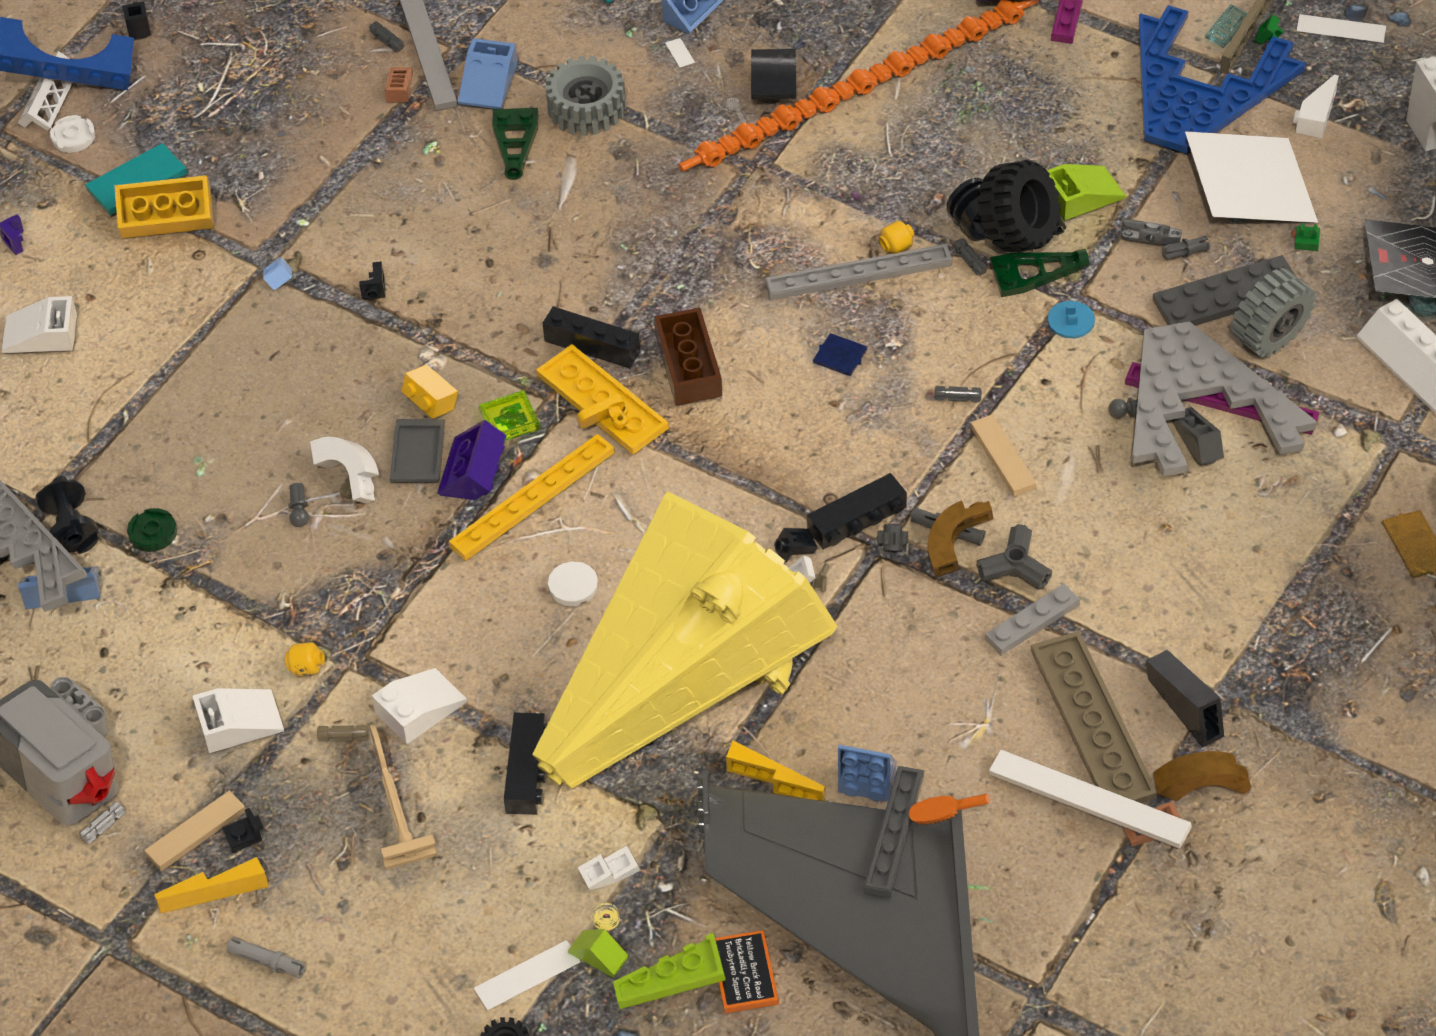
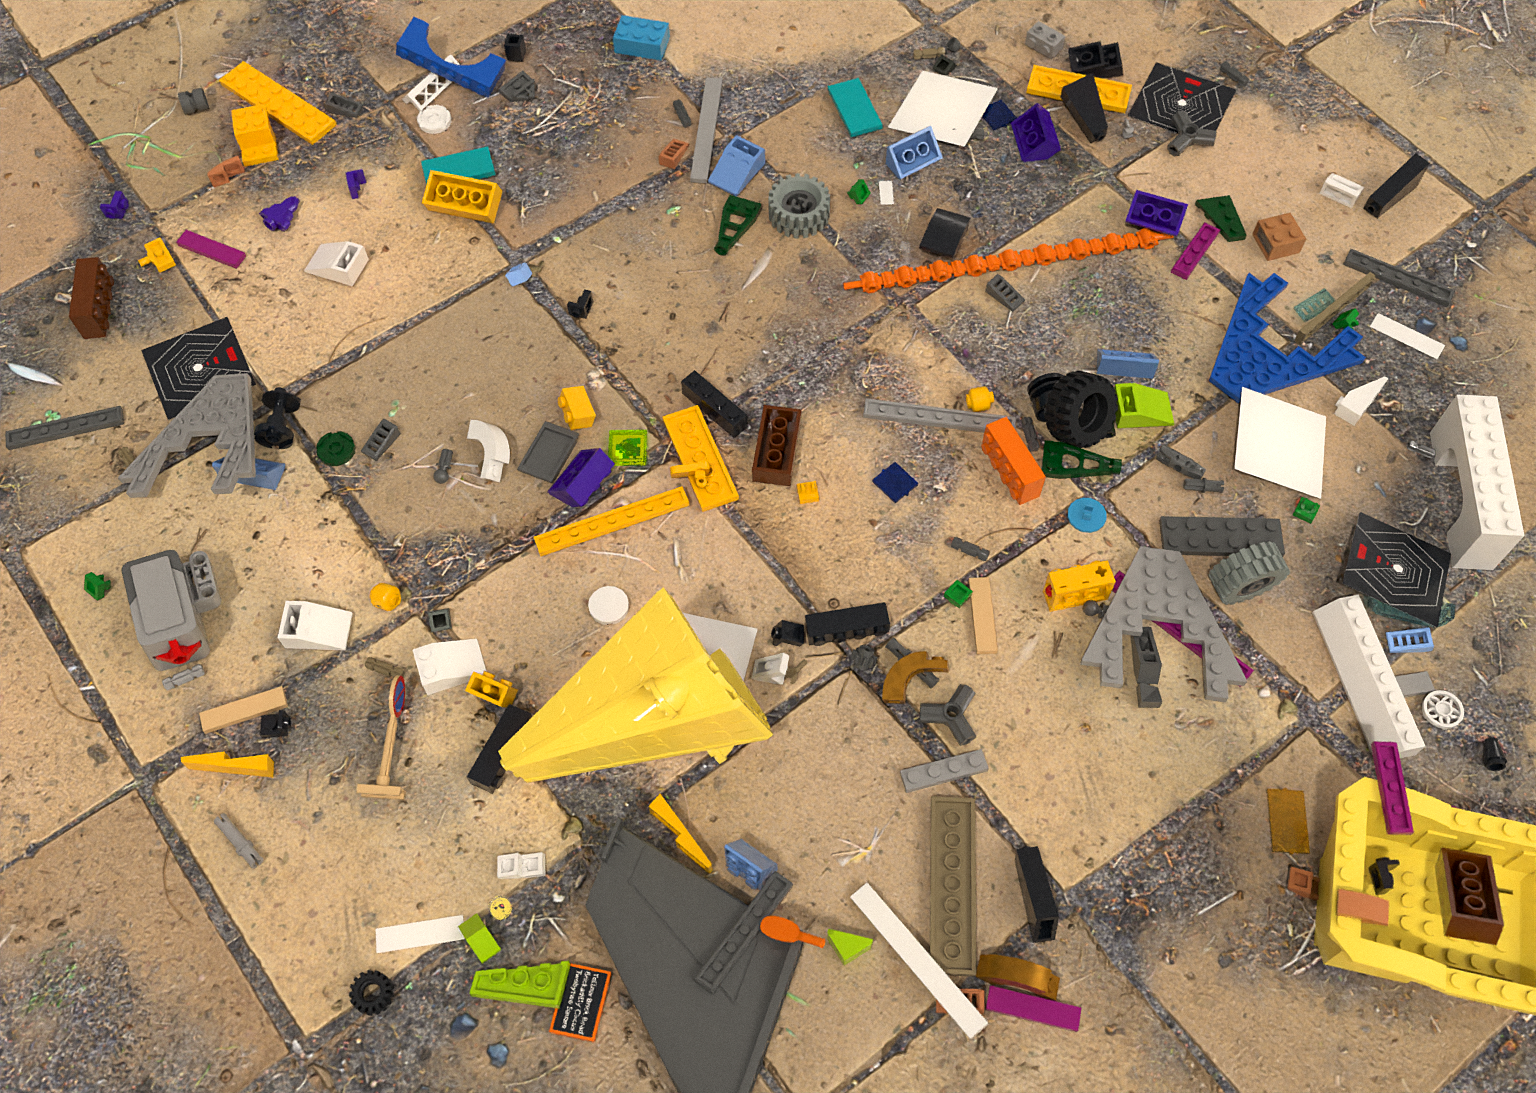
camera: 20 degrees right, 10 degrees up
none -> dark grey slope [361,418,401,461]
none -> pearl dark grey slope [428,608,452,632]
none -> yellow brick [465,671,518,708]
none -> dark grey slope [499,71,535,102]
none -> yellow tile [796,481,819,504]
none -> lime slope [827,929,873,966]
none -> green tile [847,179,871,205]
none -> green tile [944,580,973,609]
none -> orange brick [981,416,1046,505]
none -> dark grey slope [985,274,1025,312]
none -> magenta tile [985,986,1082,1032]
none -> yellow piece [1043,560,1116,612]
none -> medium blue slope [1097,349,1159,379]
none -> dark grey slope [1136,683,1162,708]
none -> dark grey axle [1407,440,1435,459]

